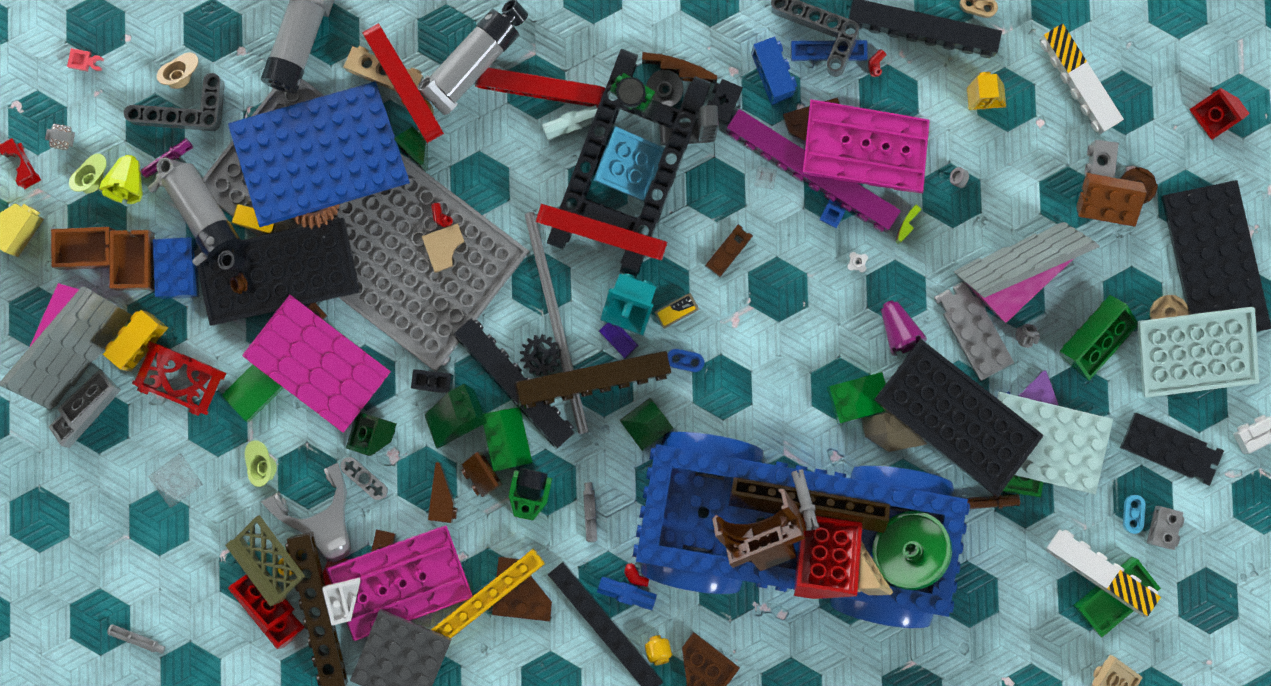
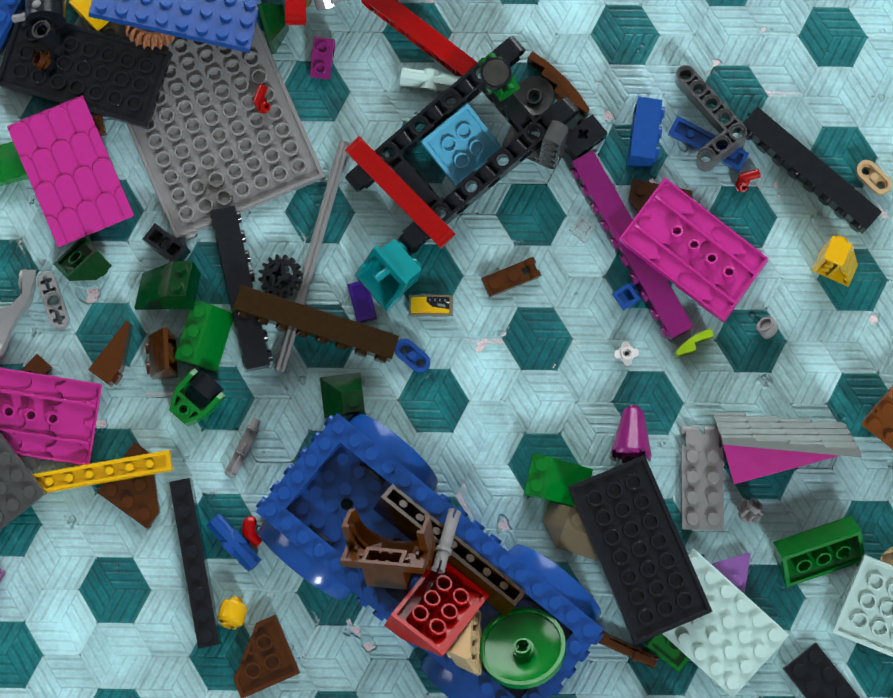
camera: 30 degrees right, 5 degrees down
tan tile [422,223,465,273] -> none
none -> magenta plate [310,37,335,80]

